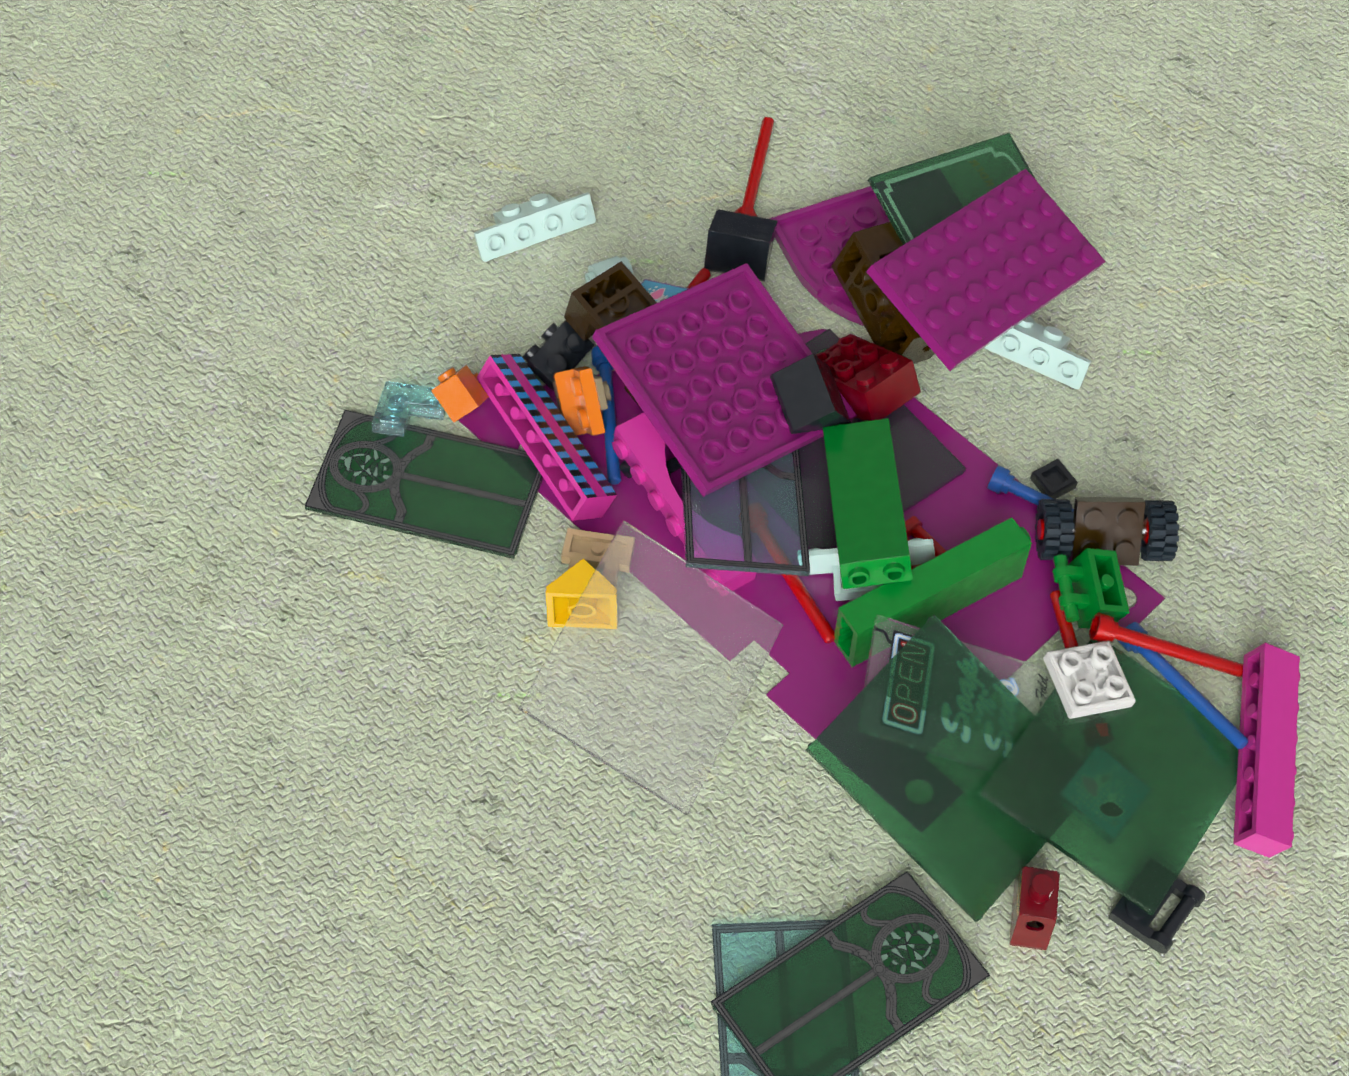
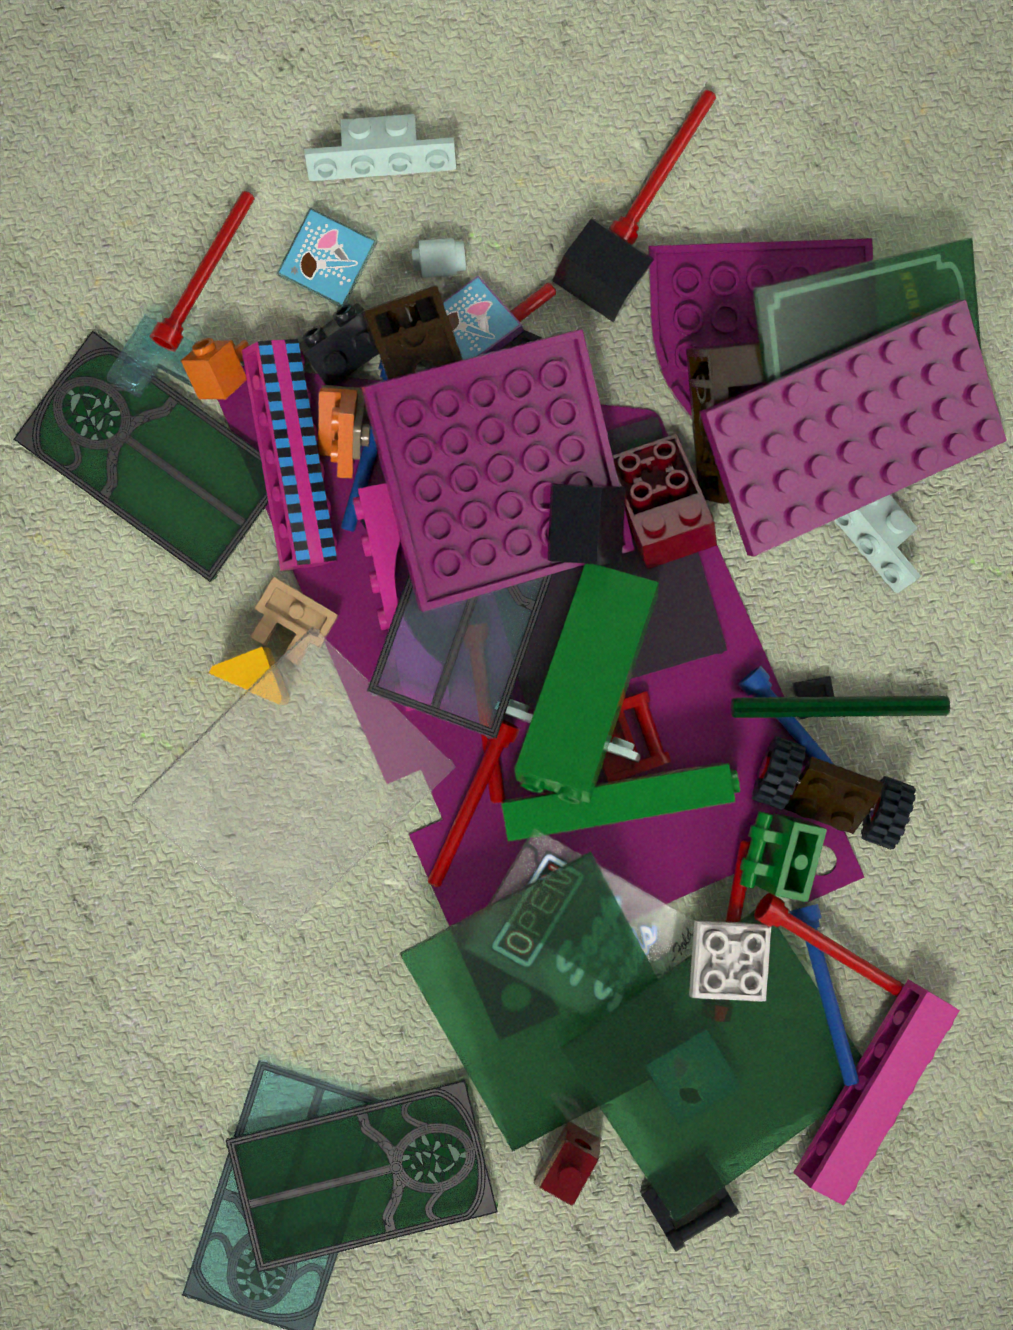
camera: 20 degrees right, 30 degrees up
none -> red piece [149,191,255,352]
none -> medium azure tile [277,208,377,307]
none -> red piece [427,717,520,888]
none -> dark green axle [730,696,950,718]

